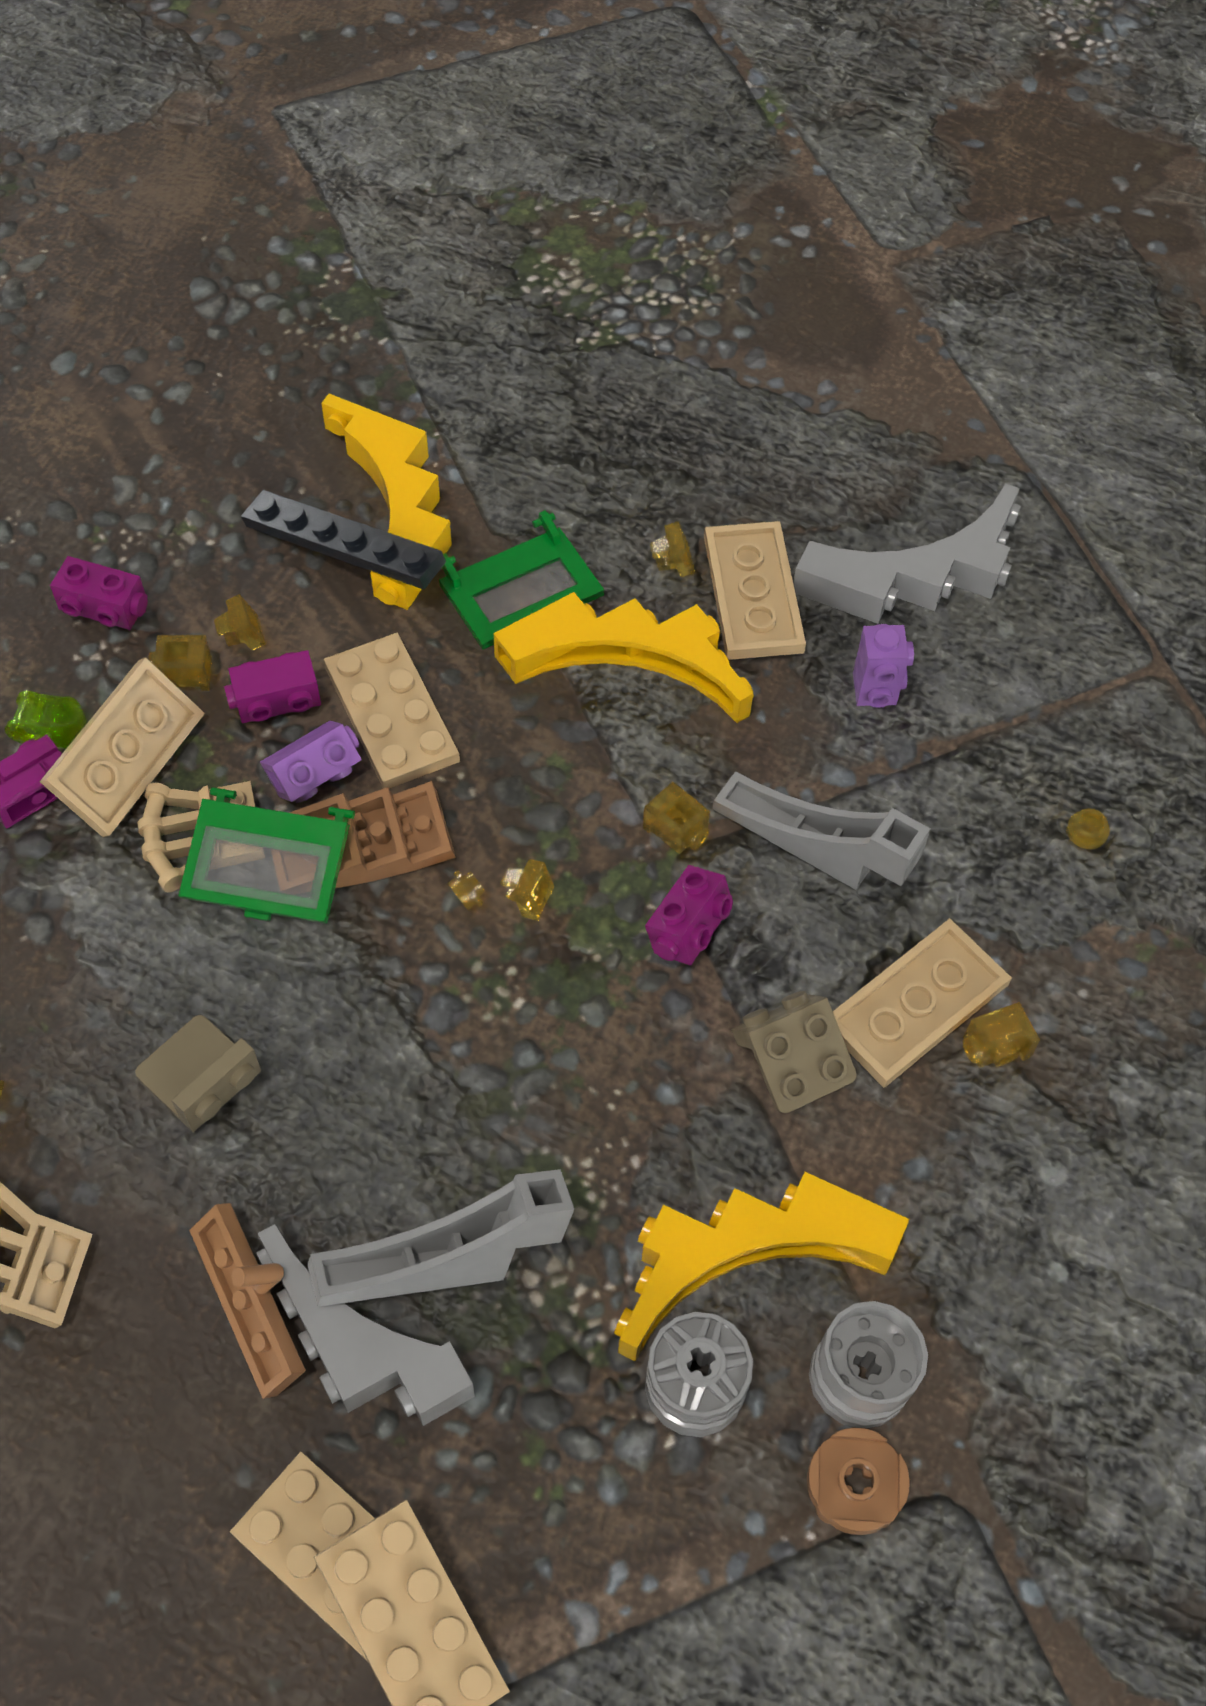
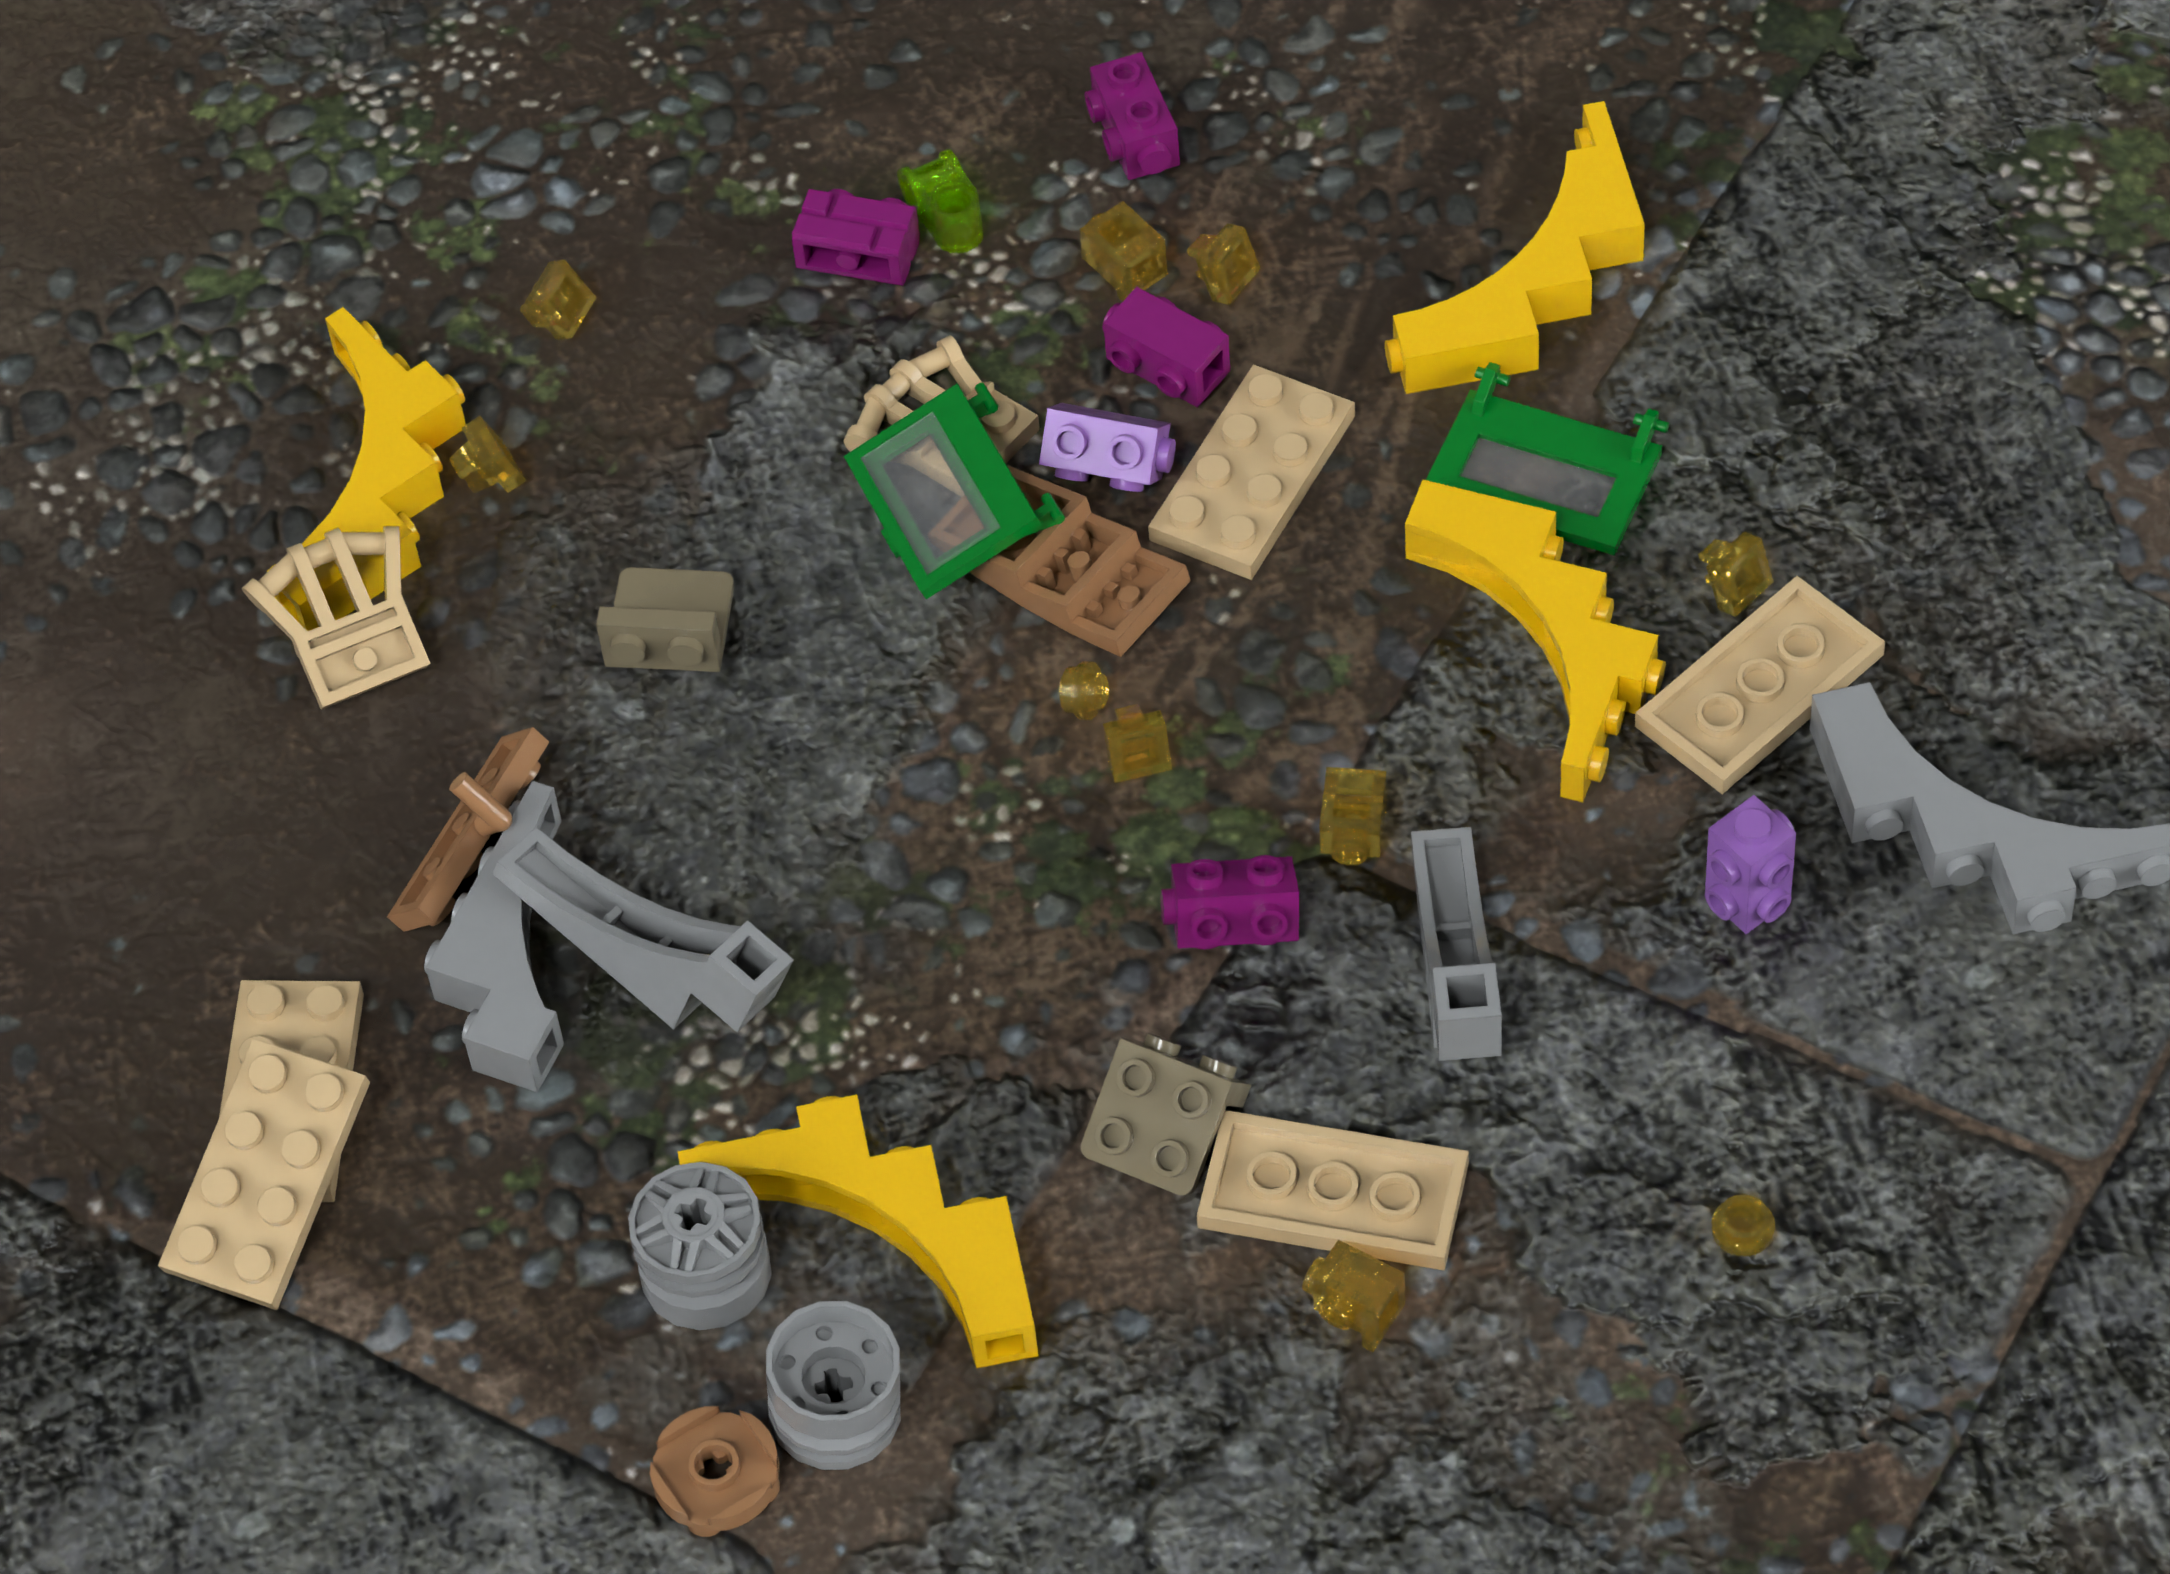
camera: 60 degrees right, 5 degrees down
tan plate [40,658,205,837] -> none
black plate [241,490,446,590] -> none

